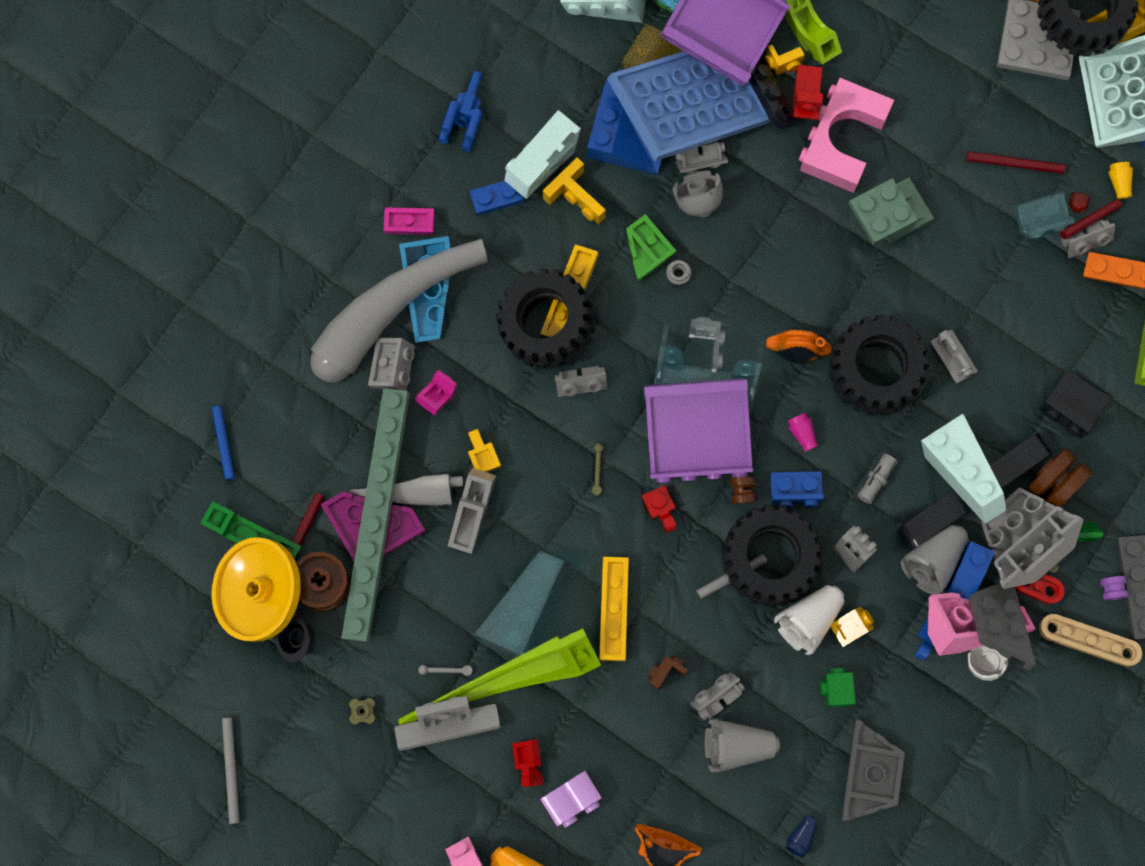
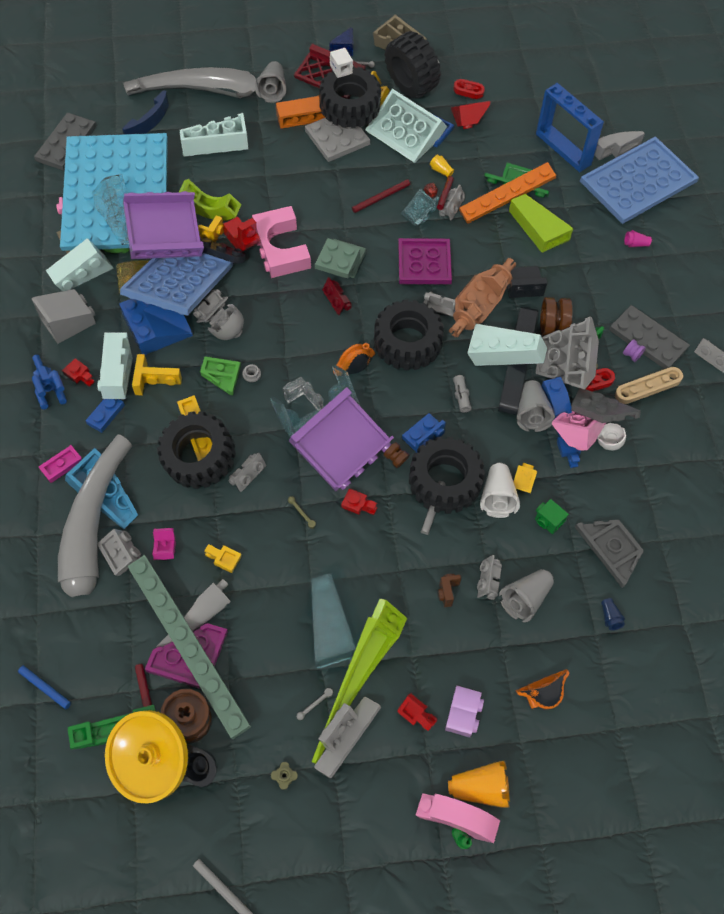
camera: 45 degrees left, 15 degrees down
light grey slope [448,468,497,554] -> none
yellow plate [600,557,629,661] -> none
dark pink cone [788,412,818,451] -> none
light grey hinge [832,526,877,573] -> none
none -> light grey slope [31,289,96,344]
none -> red plate [62,358,95,387]
none -> dark red hinge [322,277,352,315]
none -> magenta plate [398,238,452,284]
none -> nougat plate [449,258,516,337]

